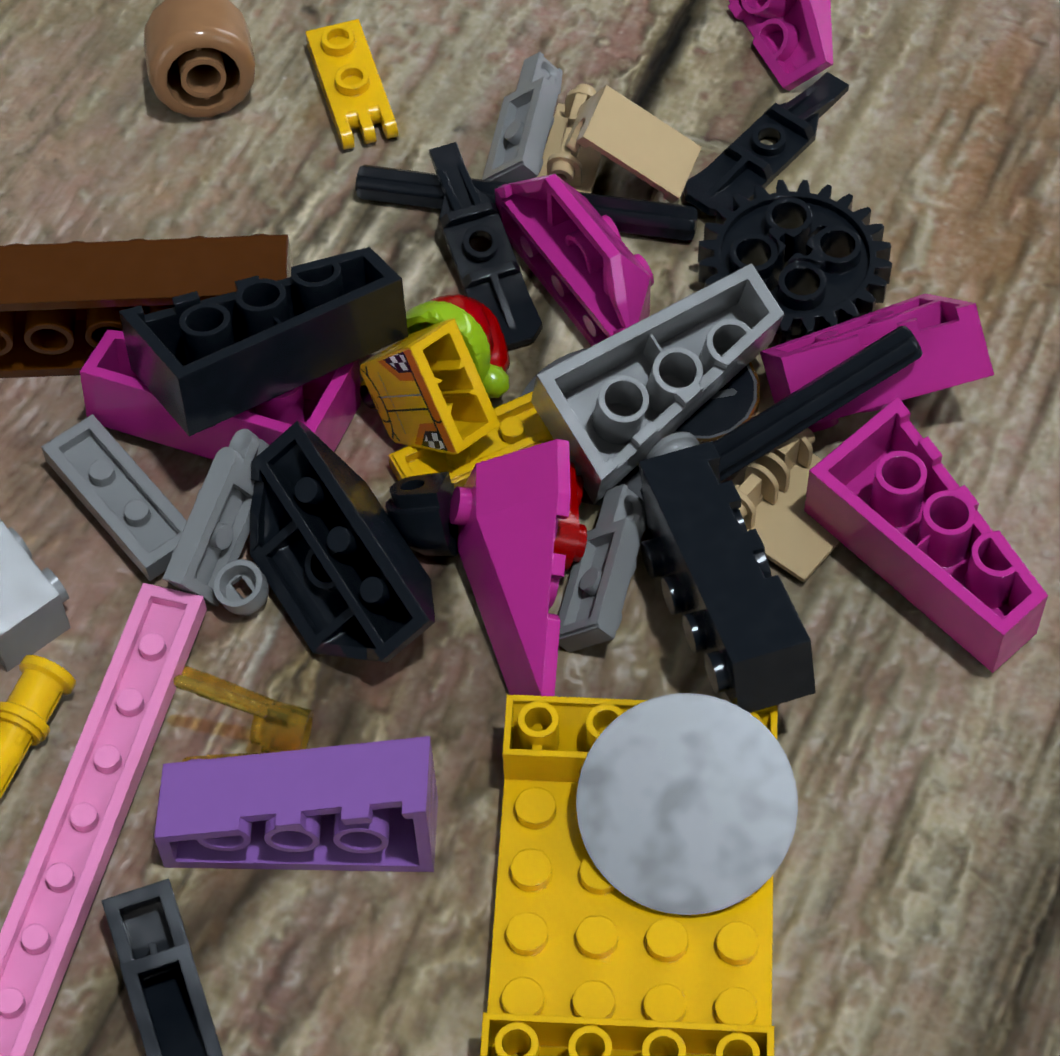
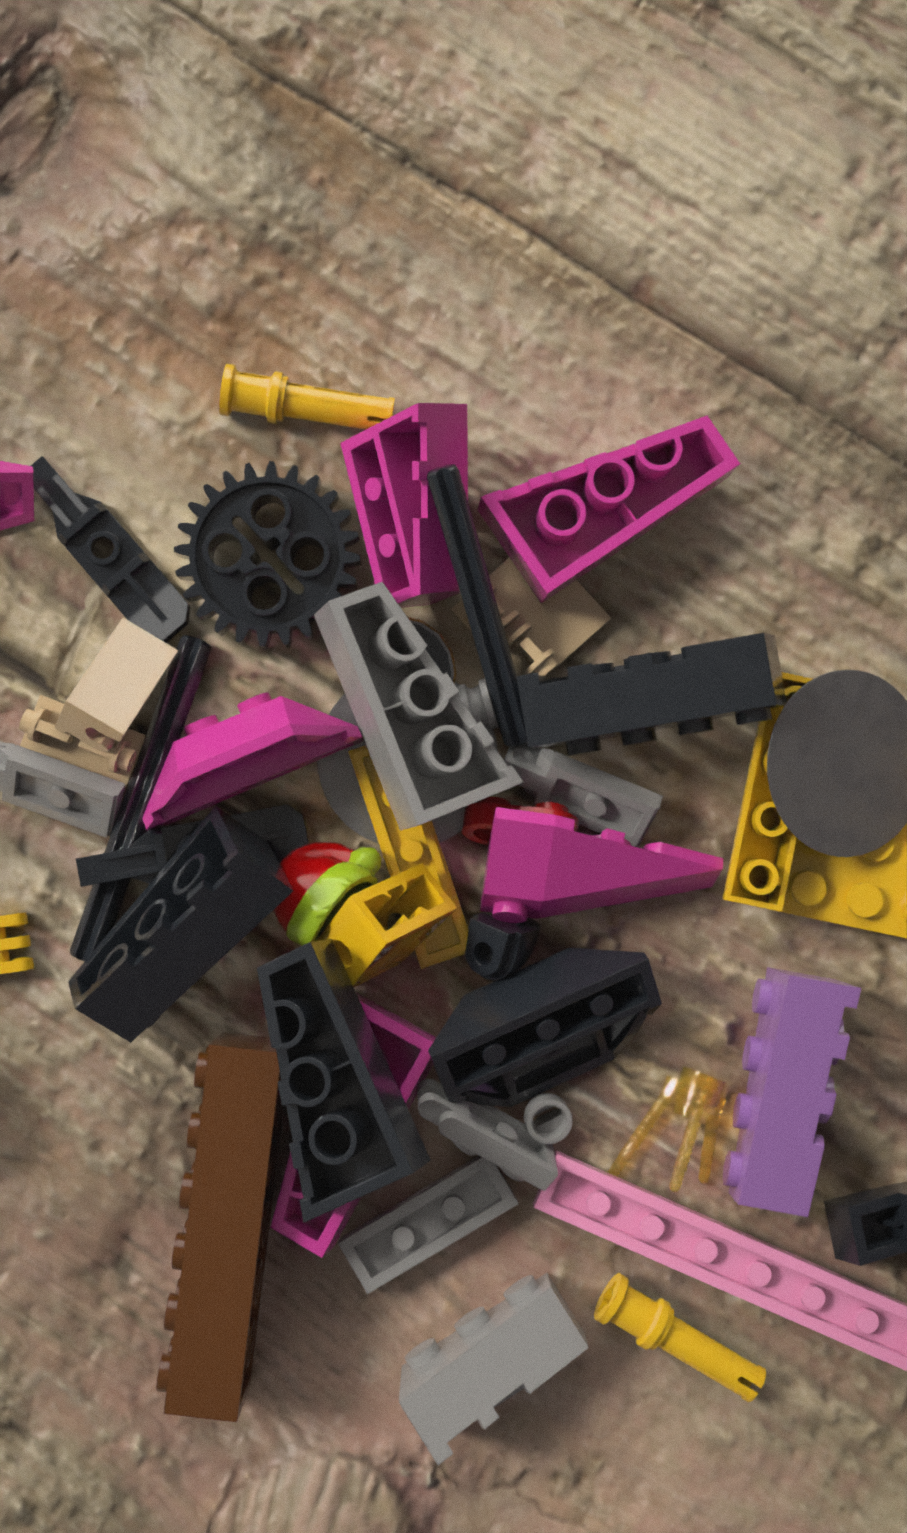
camera: 90 degrees left, 30 degrees up
none -> black wedge [68,806,294,1043]
none -> yellow pin [219,364,395,430]

